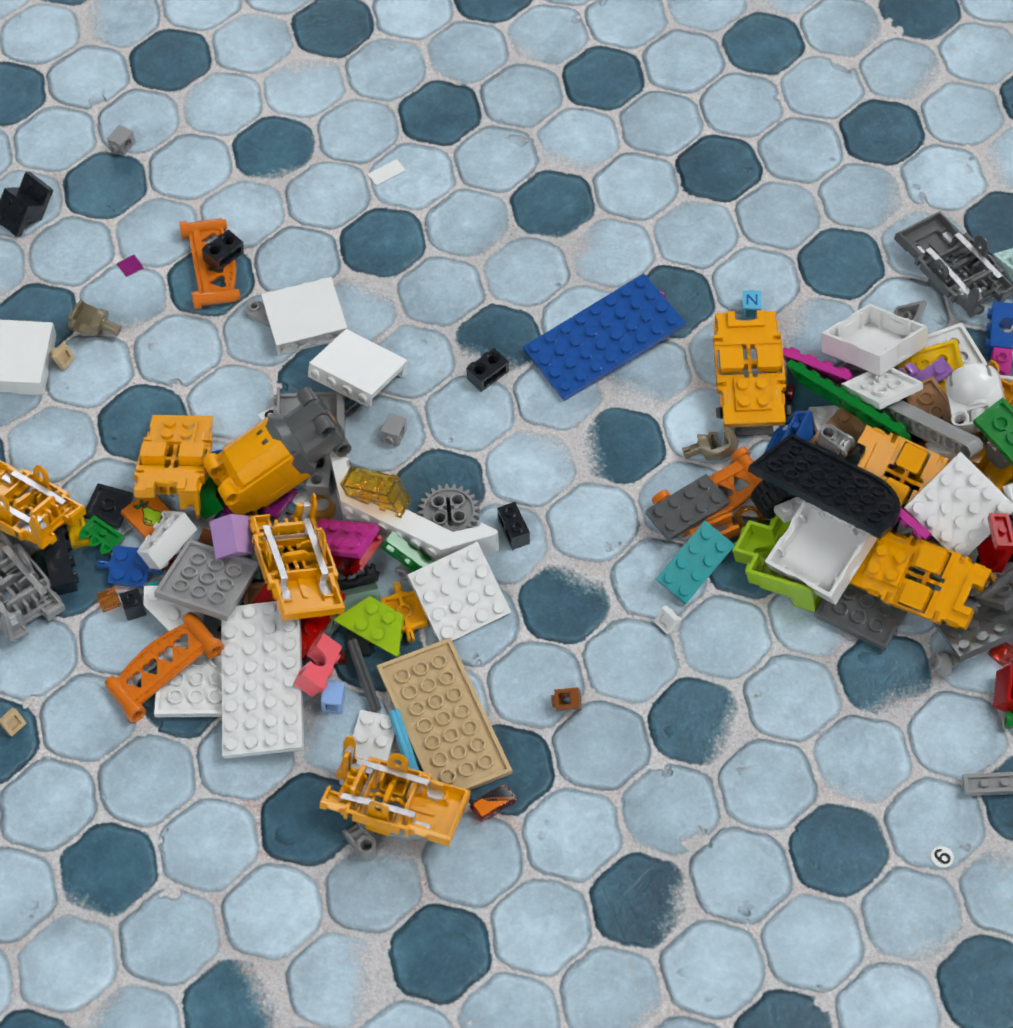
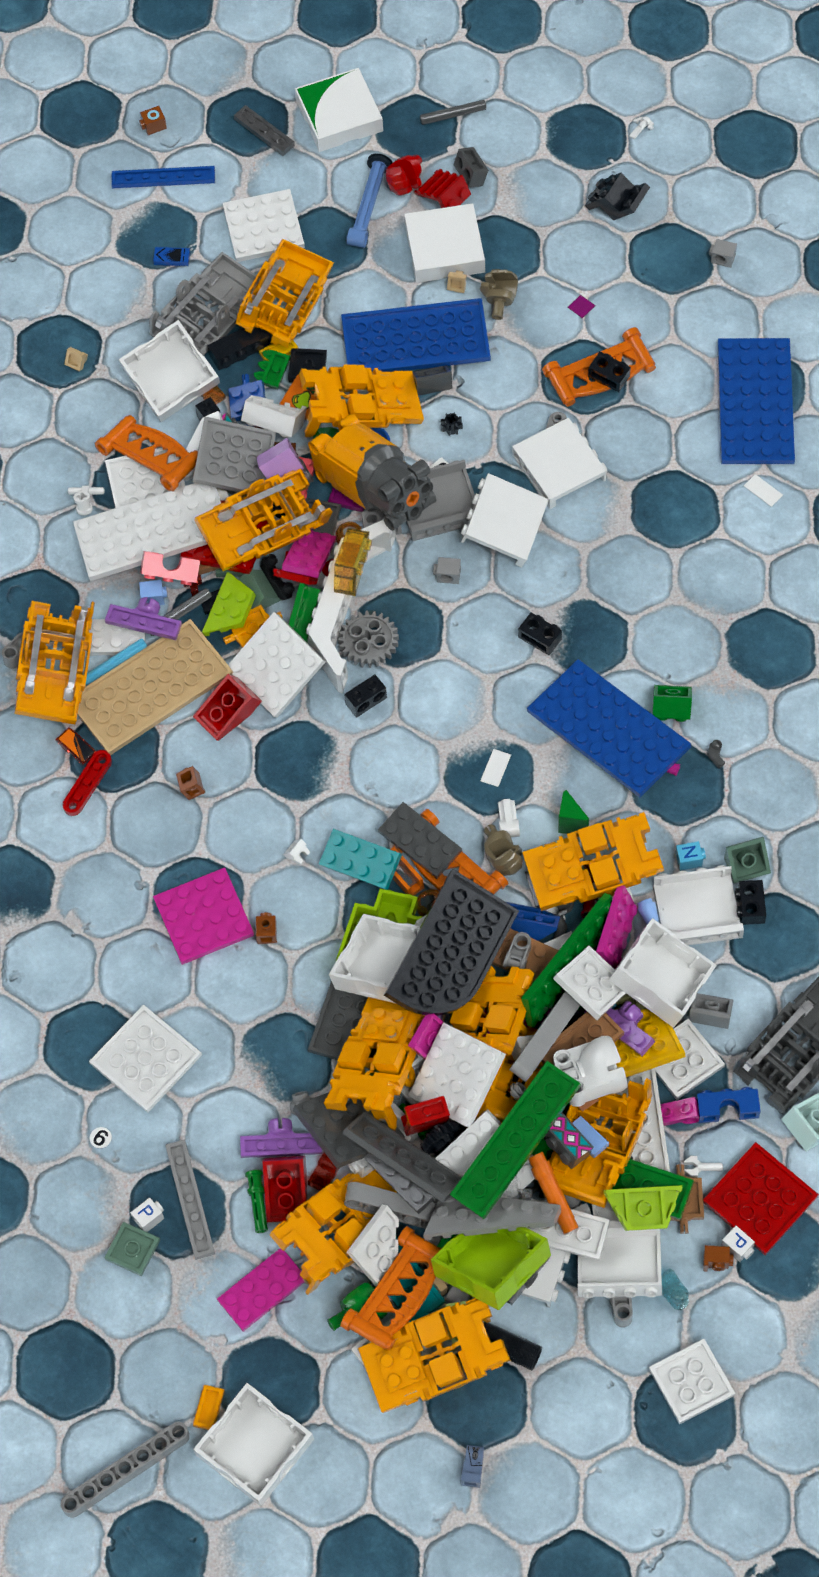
camera: 80 degrees right, 5 degrees up
none -> red plate [63,750,112,816]
none -> white piece [68,486,105,515]
none -> white plate [89,1005,202,1113]
none -> medium lavender plate [105,597,182,640]
none -> white tile [119,320,220,422]
none -> dark pink plate [153,868,254,965]
none -> red slope [193,674,262,741]
none -> medium lavender plate [240,1118,322,1158]
none -> dark orange brick [256,912,277,944]
none -> blue plate [341,298,491,372]
none -> dark grey slope [412,365,453,396]
none -> black gear [441,412,463,436]
none -> white sticker [480,749,511,787]
none -> white piece [498,799,520,837]
none -> light grey plate [510,1081,527,1100]
none -> green slope [558,790,589,834]
none -> light blue cone [637,898,659,925]
none -> green slope [652,685,692,722]
none -> white panel [653,865,744,945]
none -> dark grey arm [707,740,725,769]
none -> blue plate [718,338,795,464]
none -> sand green slope [724,837,771,884]
none -> black brick [735,880,766,925]

